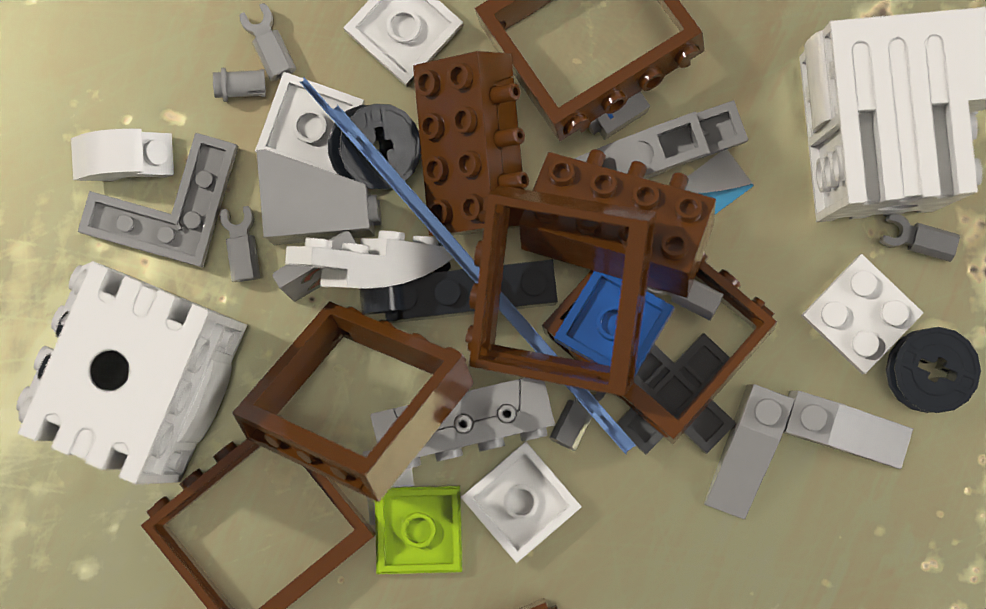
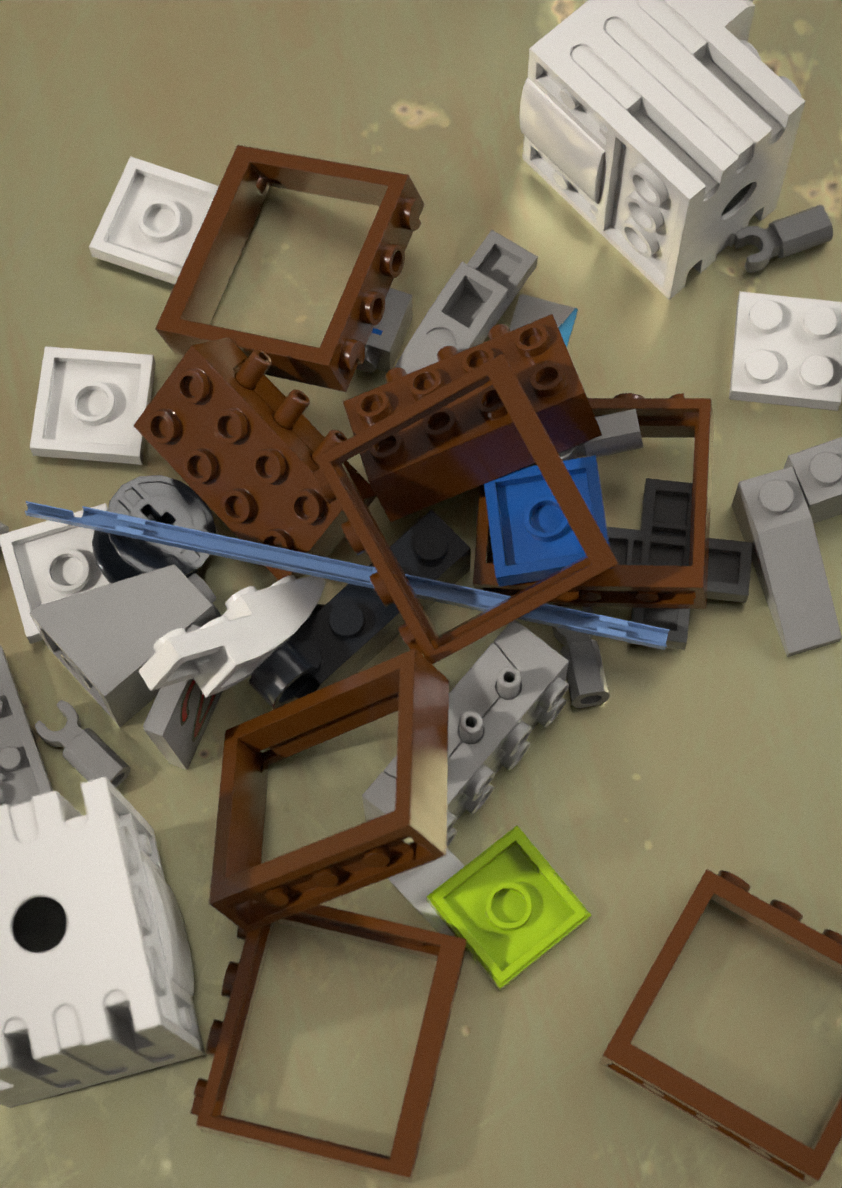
camera: 35 degrees left, 15 degrees down
white plate [461,441,582,563] -> none

